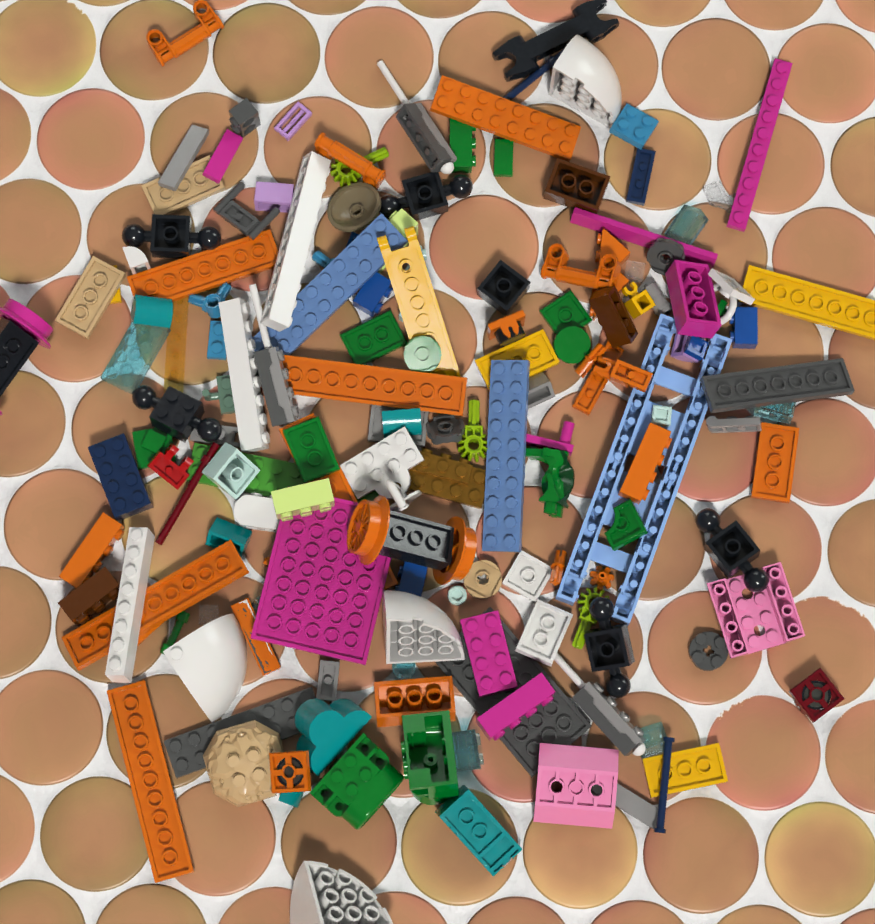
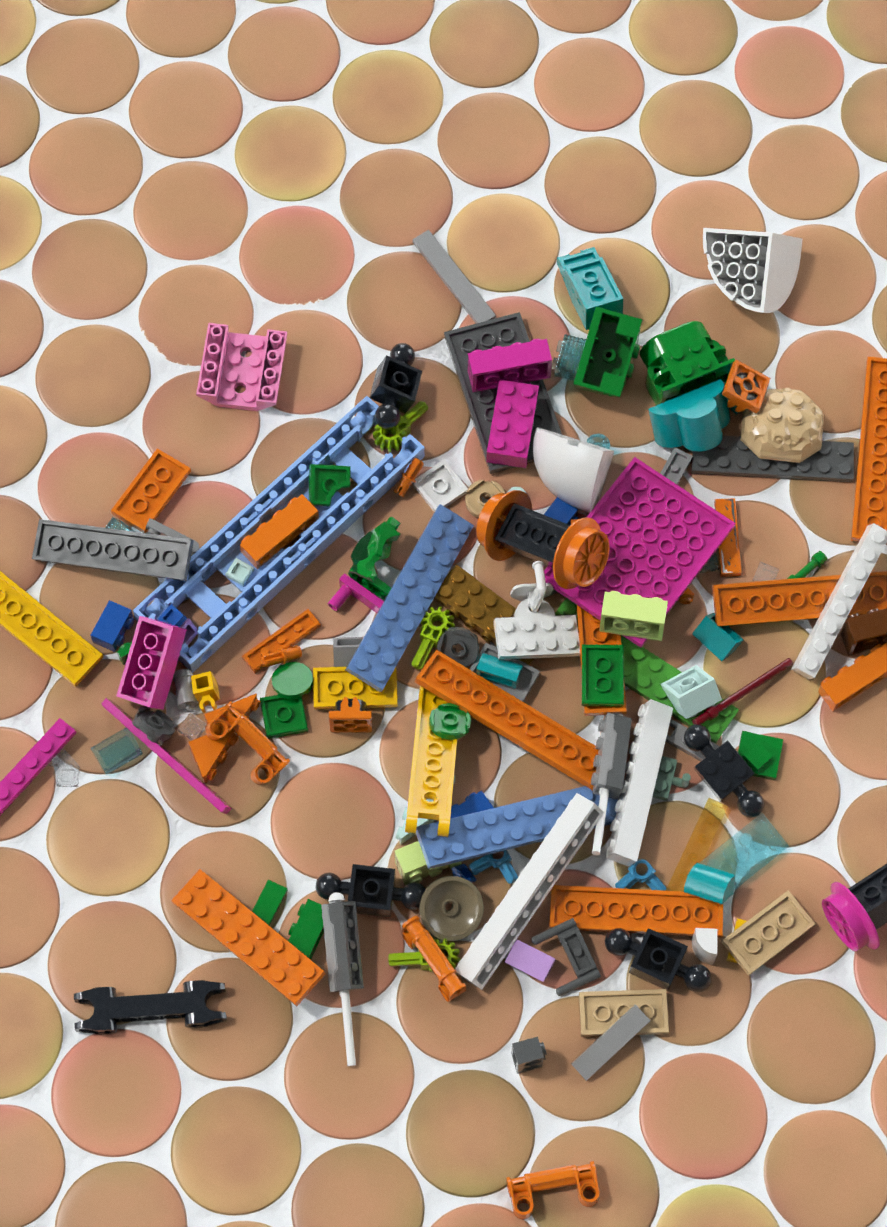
camera: 155 degrees left, 10 degrees down
dark blue brick [88,433,154,521] -> none
red plate [147,443,194,490] -> none
white brick [163,614,248,723] -> none
dark pink tile [202,129,243,184] -> none
dark azure plate [207,320,227,360] -> none
white brick [234,493,280,533] -> none
lavender tile [274,101,312,141] -> none
green tile [340,310,407,365] -> none
orange slope [374,676,456,728] -> none
black brick [477,260,531,316] -> none
dark blue bar [503,48,565,100] -> none
white plate [515,599,573,667] -> none
bright pink slope [533,743,619,829] -> none
reddish brown brick [543,158,610,214] -> none
white brick [548,35,622,128] -> none
piece [554,652,646,756] -> none
reddish brown brick [589,286,638,348] -> none
orange plant [589,565,615,591] -> none
orange plate [592,356,653,392] -> none
dark azure plate [609,103,659,150] -> none
dark blue plate [626,148,656,206] -> none
clear light blue slope [632,722,667,759] -> none
yellow plate [642,743,728,798] -> none
dark blue bar [654,737,675,833] -> none
dark grey plate [688,632,728,671] -> none
black brick [696,508,769,593] -> none
white tile [708,268,755,325] -> none
dark red piece [788,668,844,723] -> none

